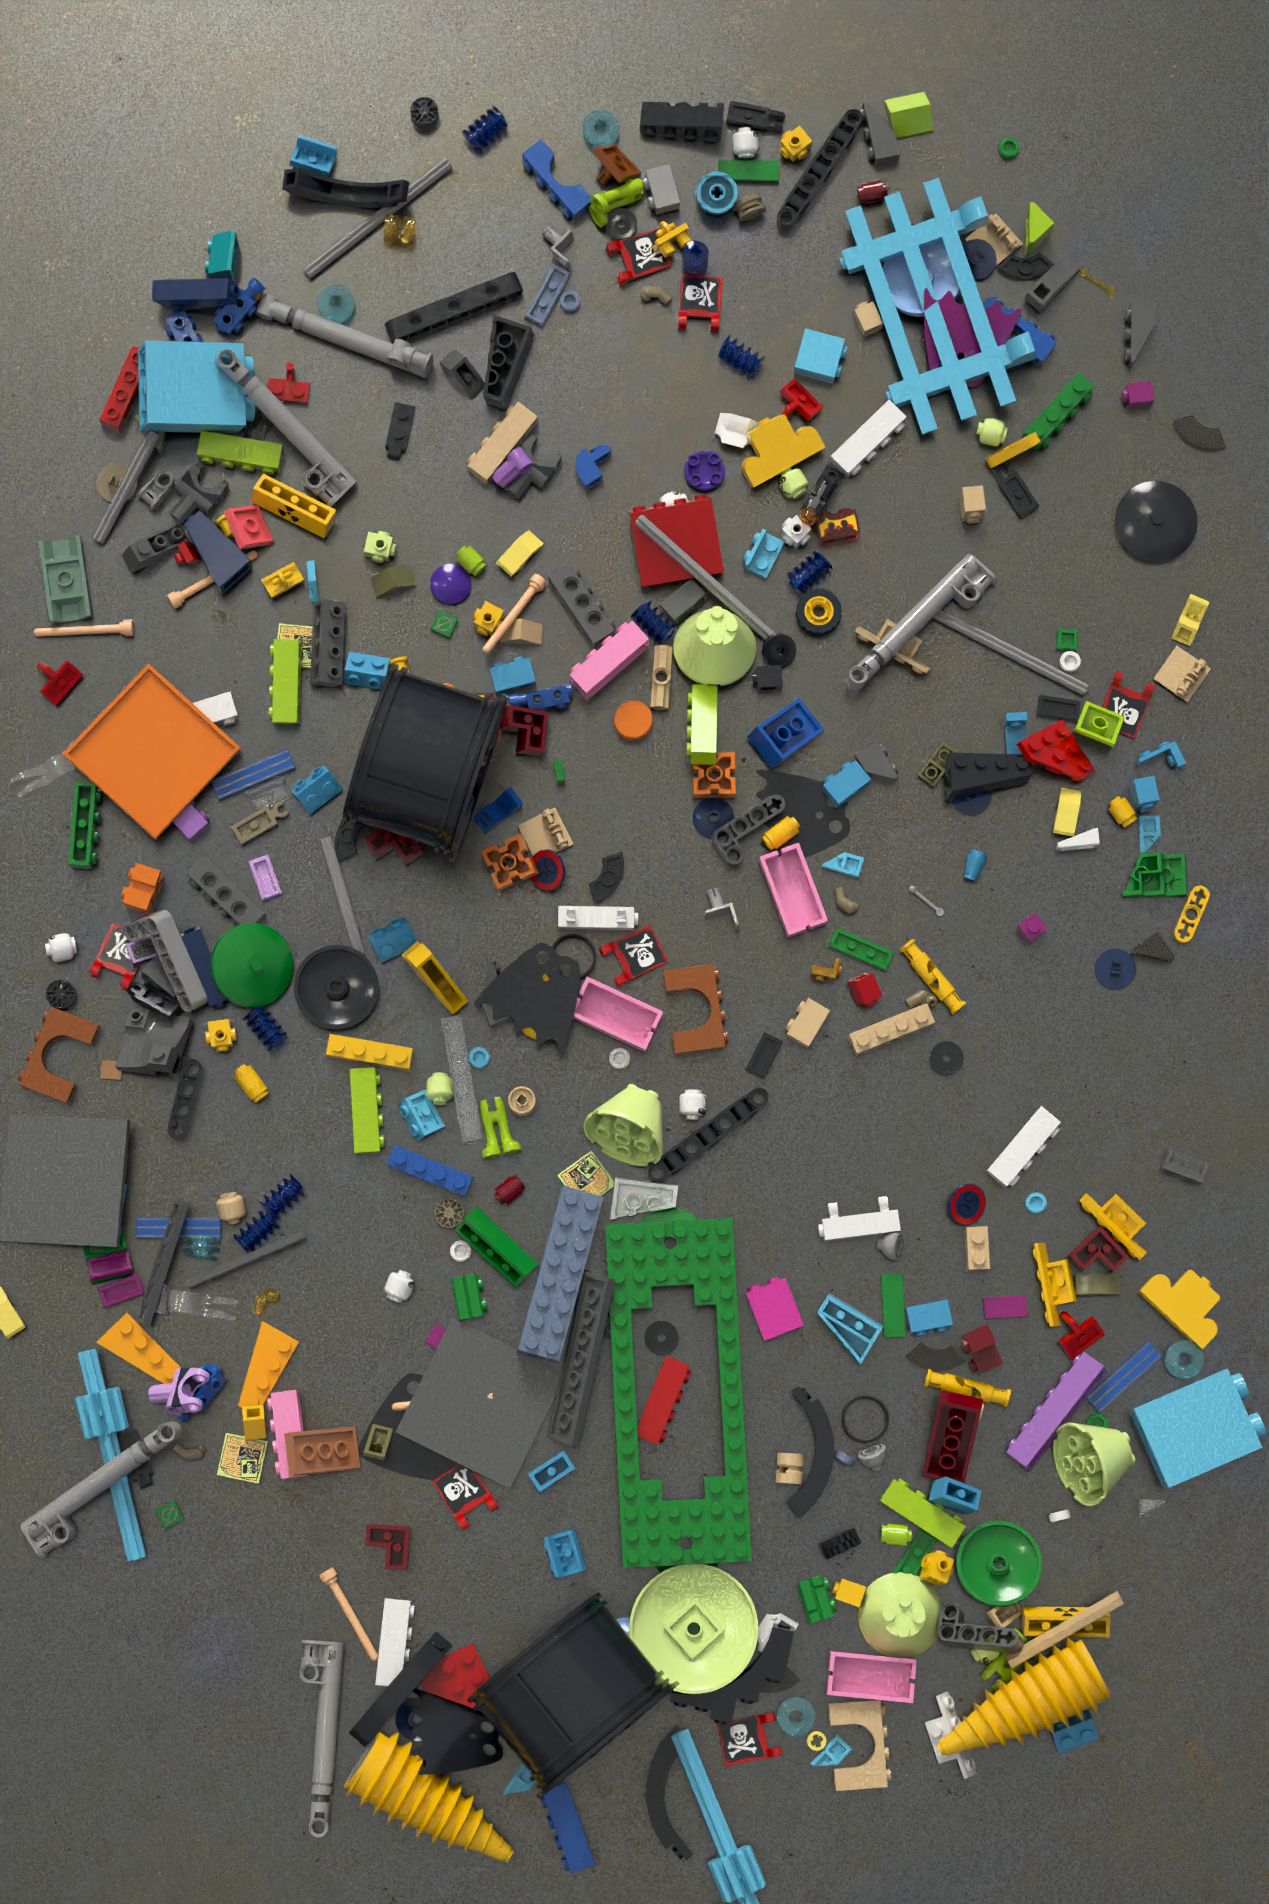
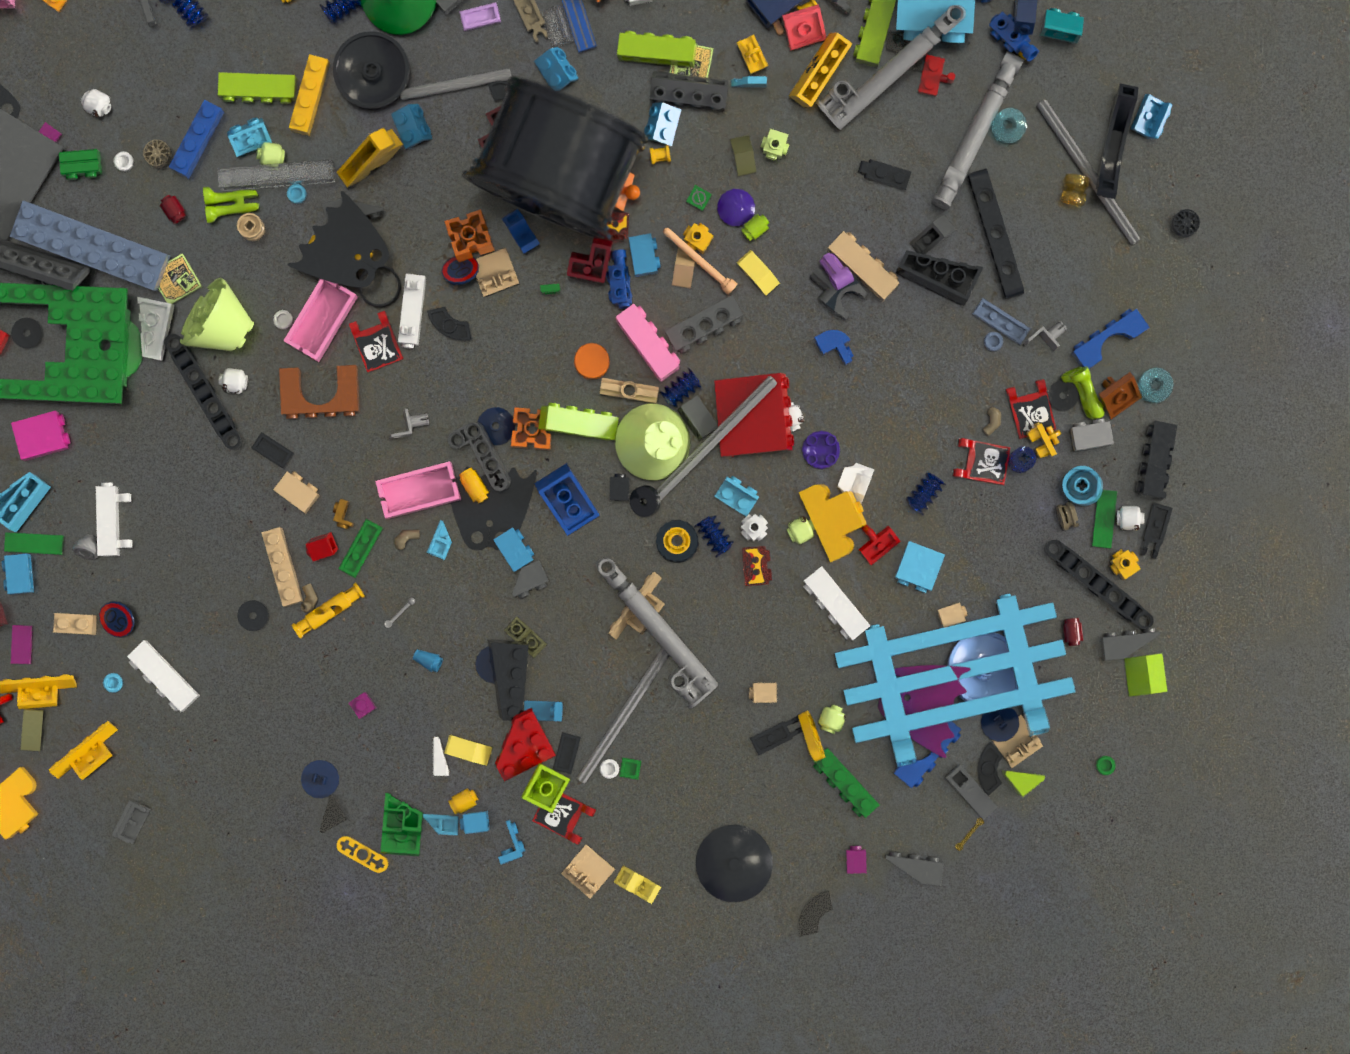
camera: 95 degrees right, 5 degrees up
green brick [454,1207,538,1288] -> none
clear blue piece [462,105,508,149] -> none
black plate [799,465,845,525] -> none
dark red brick [1067,1226,1129,1273] -> none

